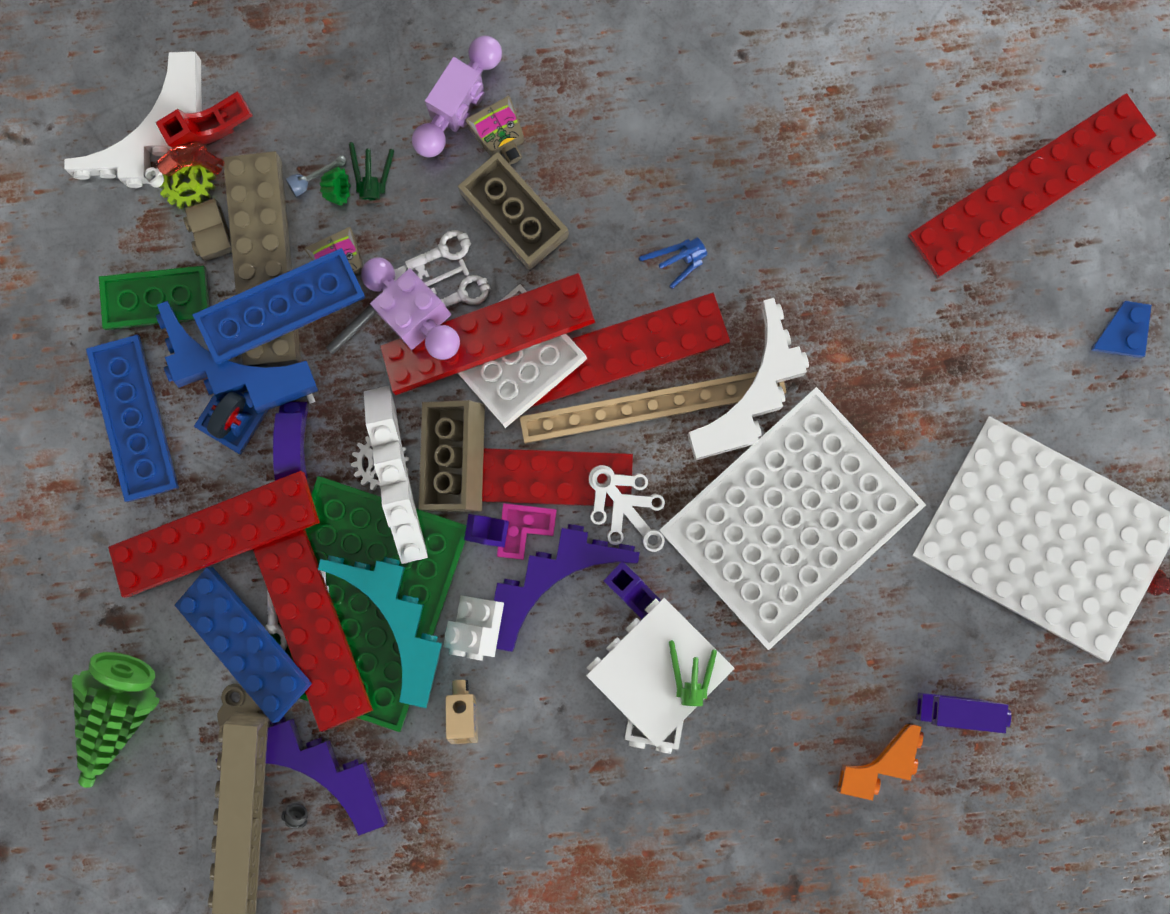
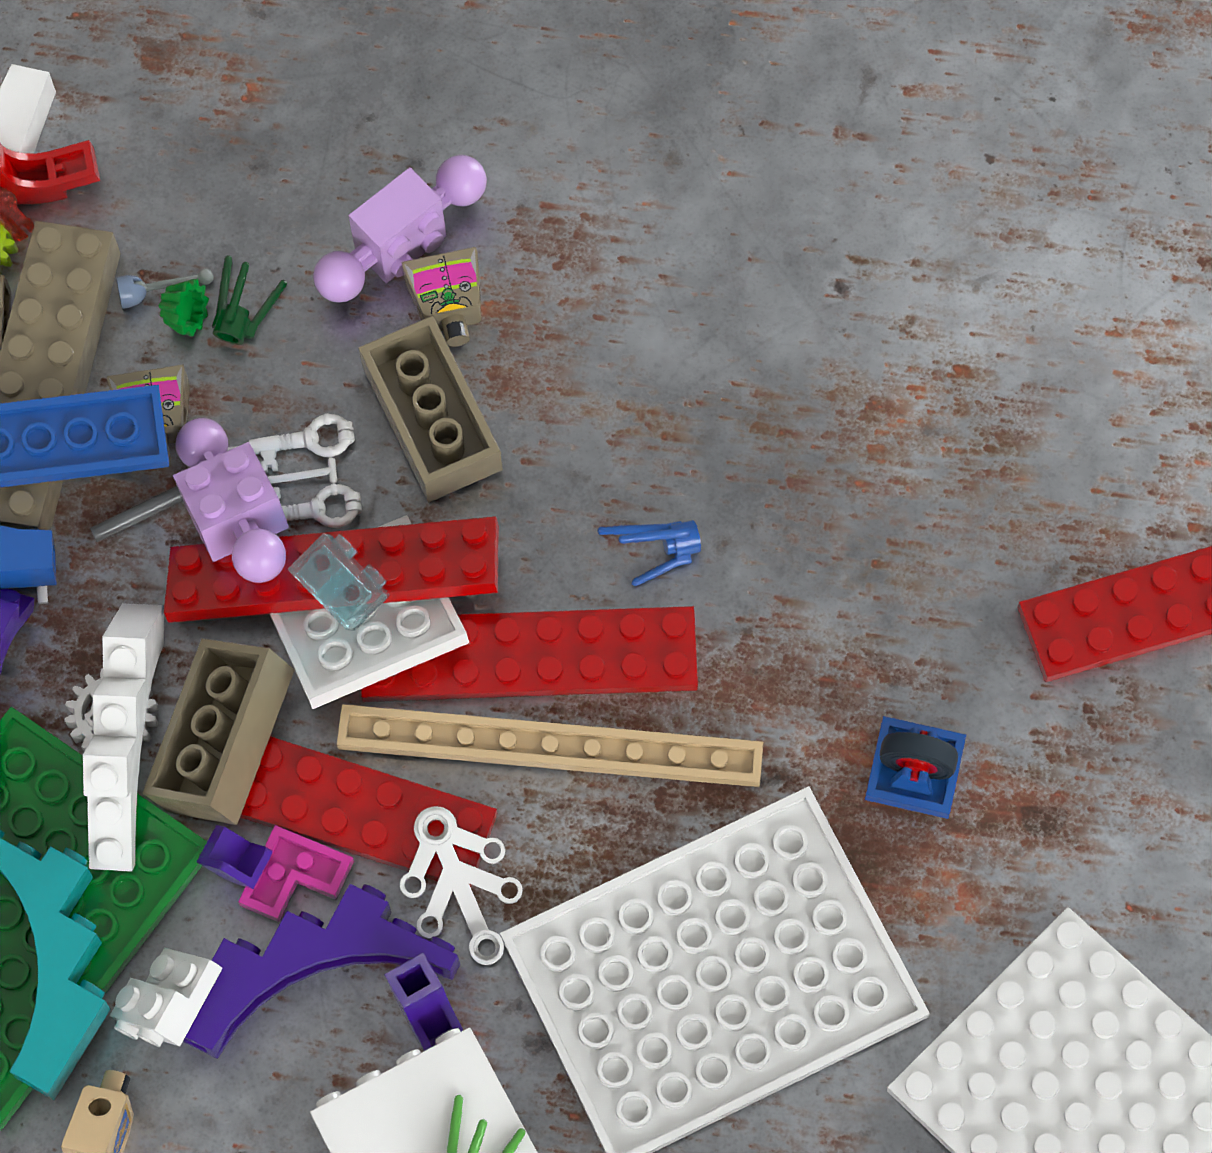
camera: 15 degrees right, 15 degrees down
white arch [688,298,809,461] -> none
none -> clear light blue brick [288,533,390,631]
none -> blue plate [865,716,966,819]

